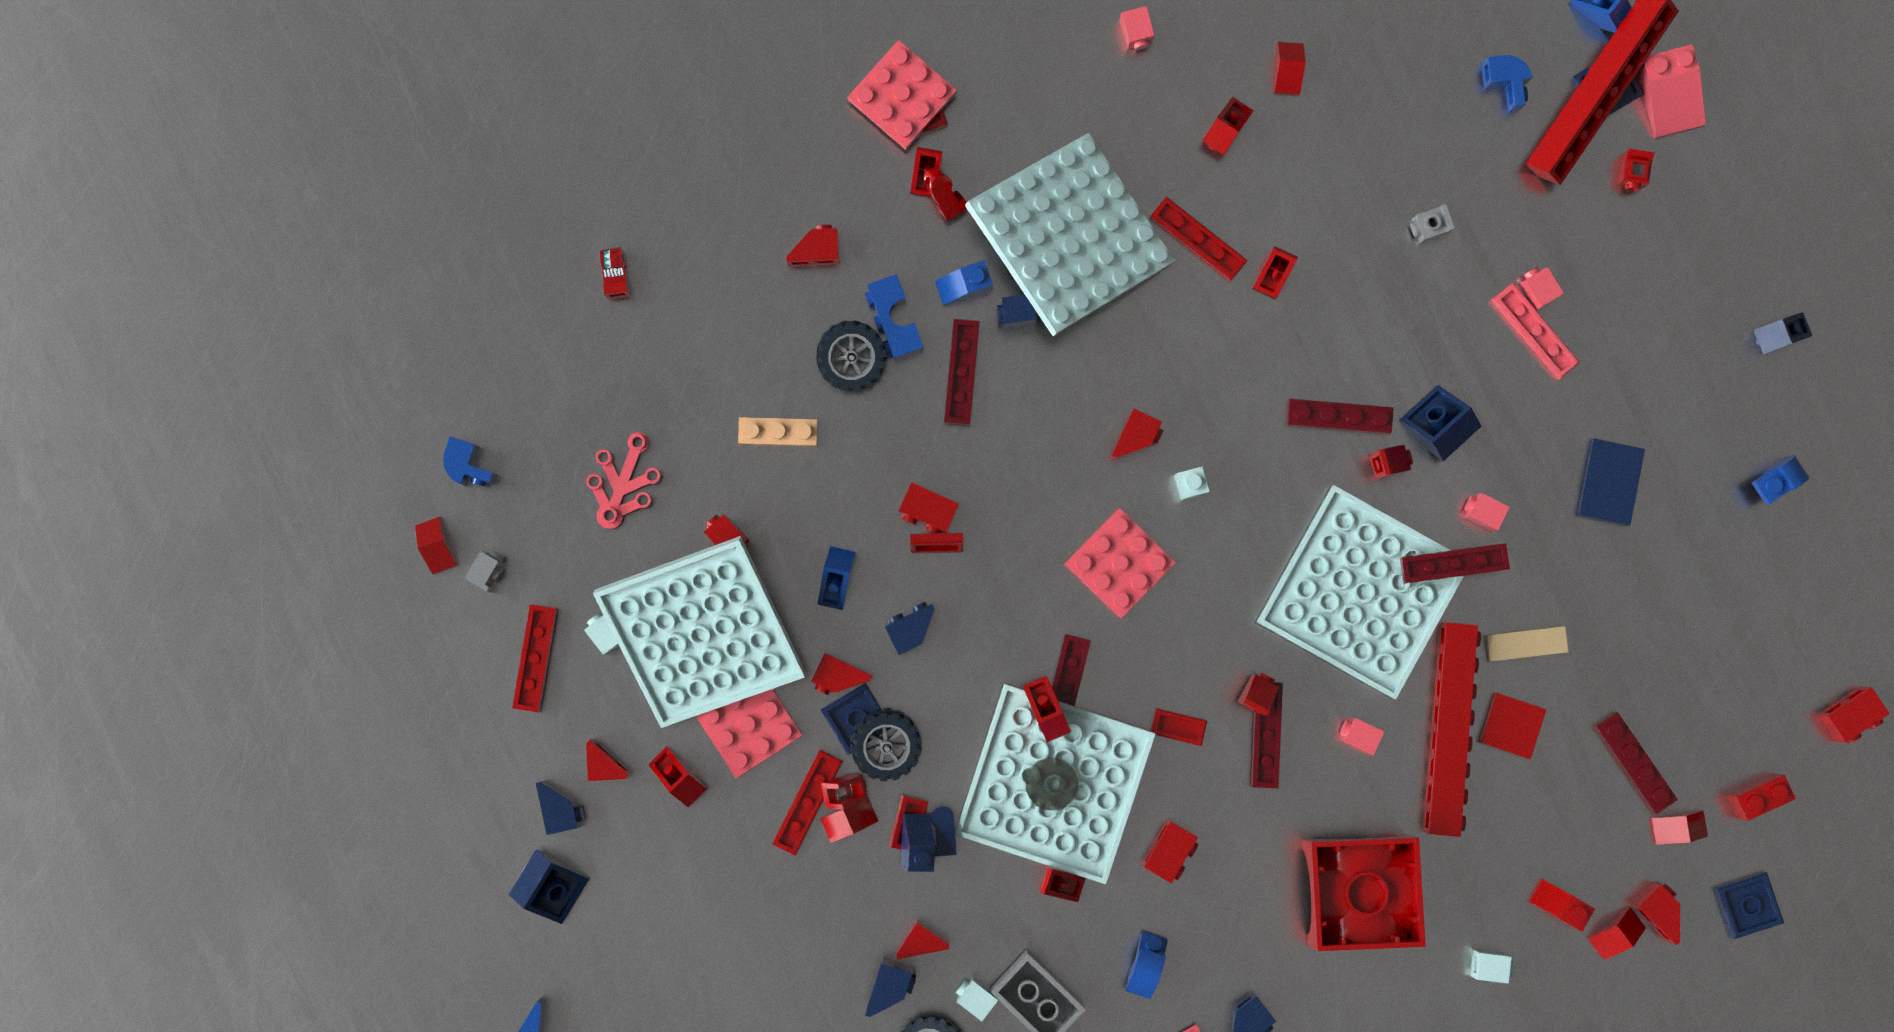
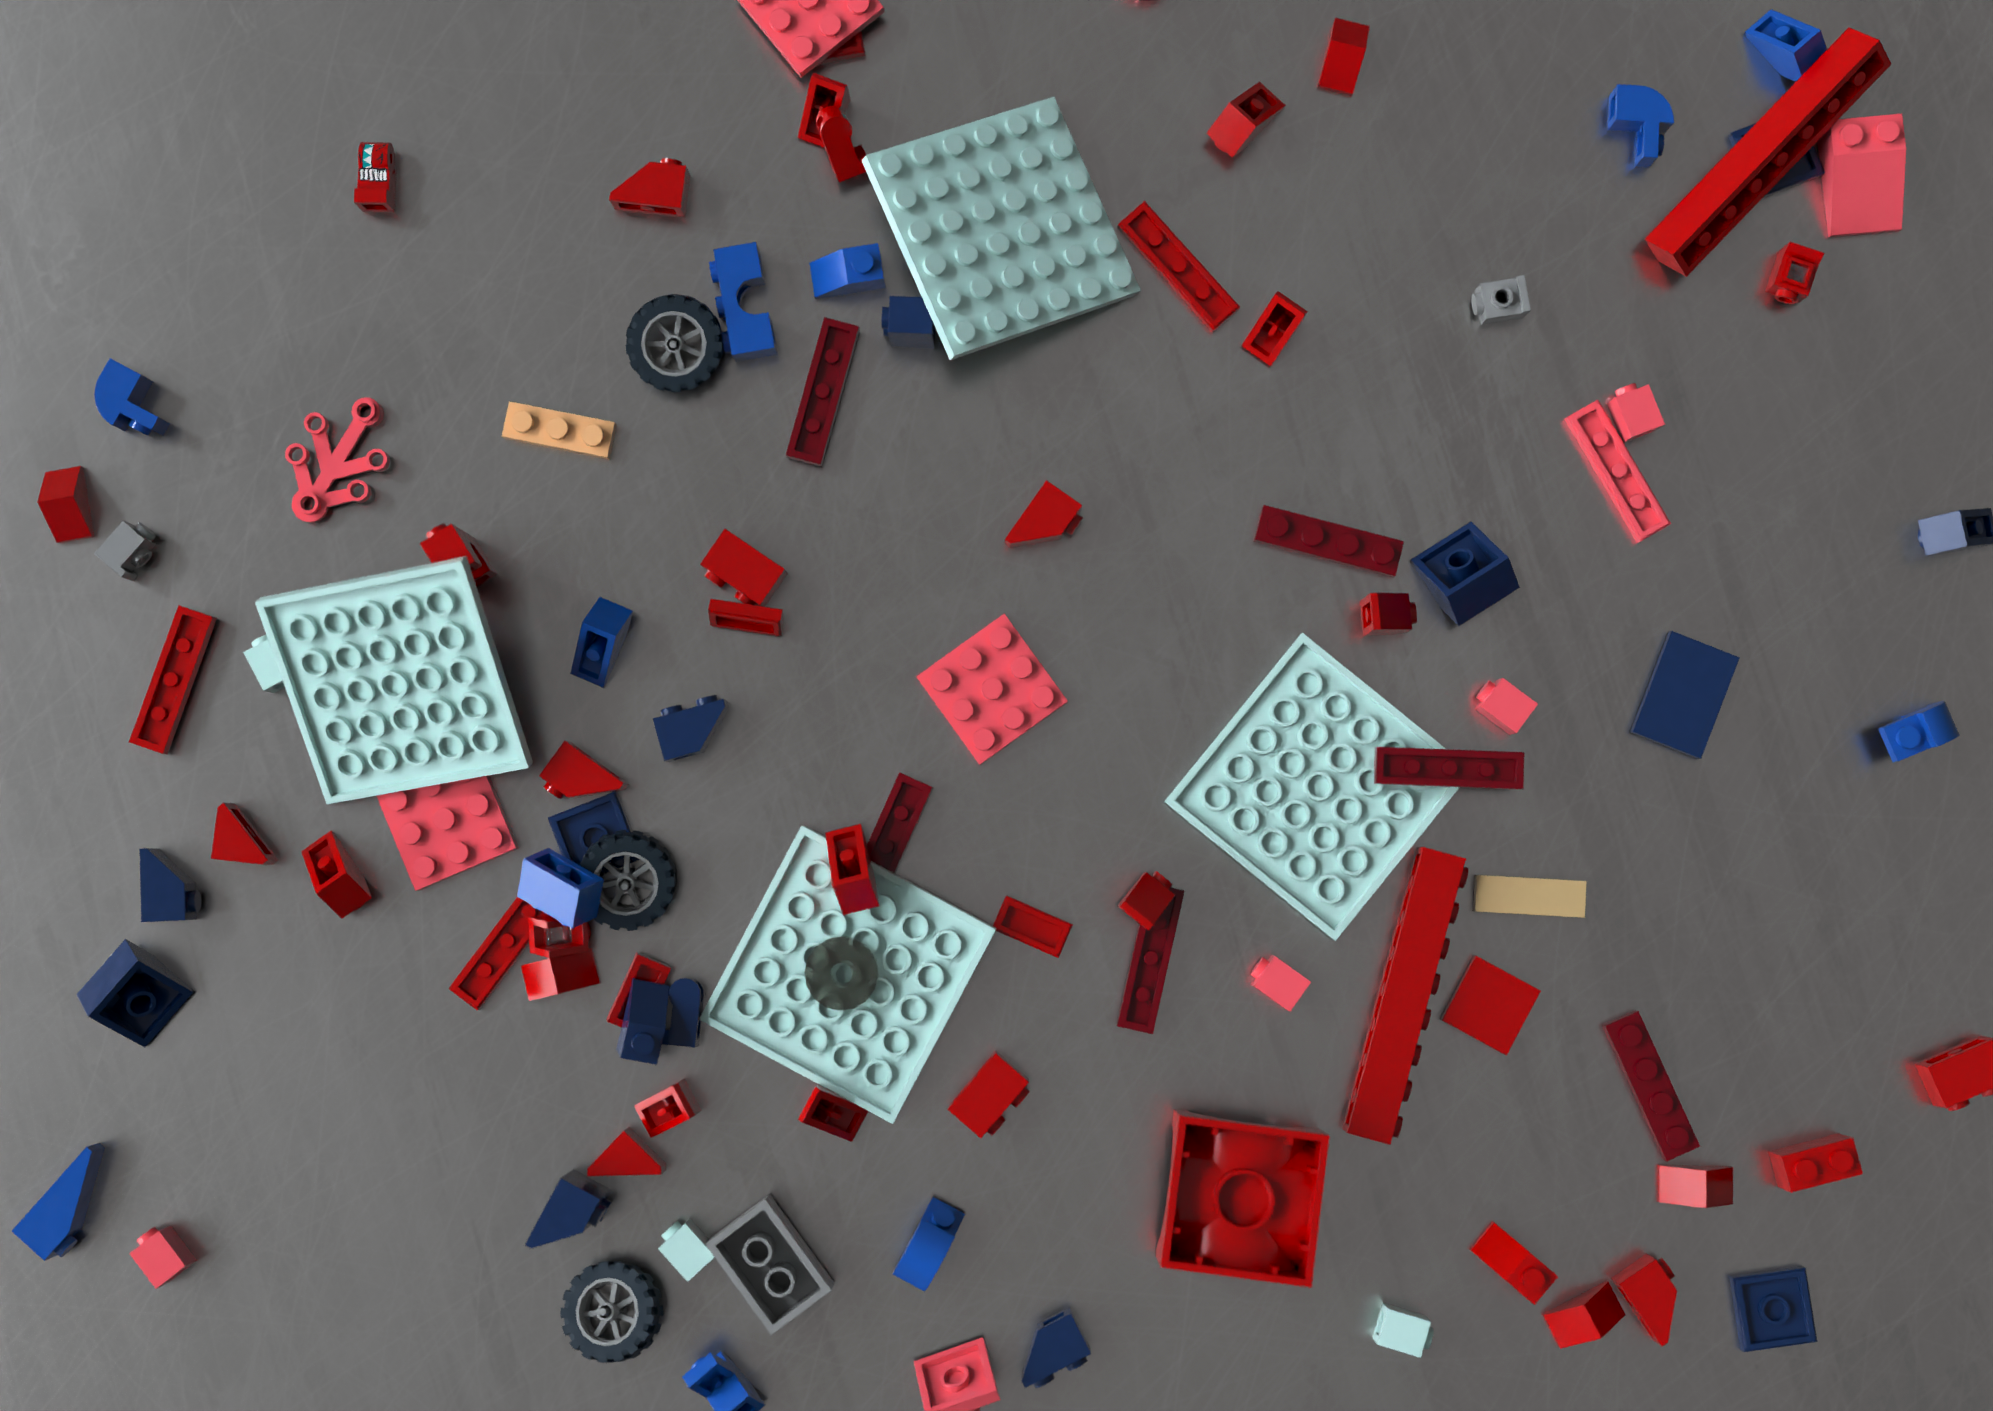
camera: 15 degrees right, 0 degrees up
light aqua brick [1174,466,1209,501] -> none
none -> brick [517,848,604,929]
none -> red slope [634,1078,702,1138]

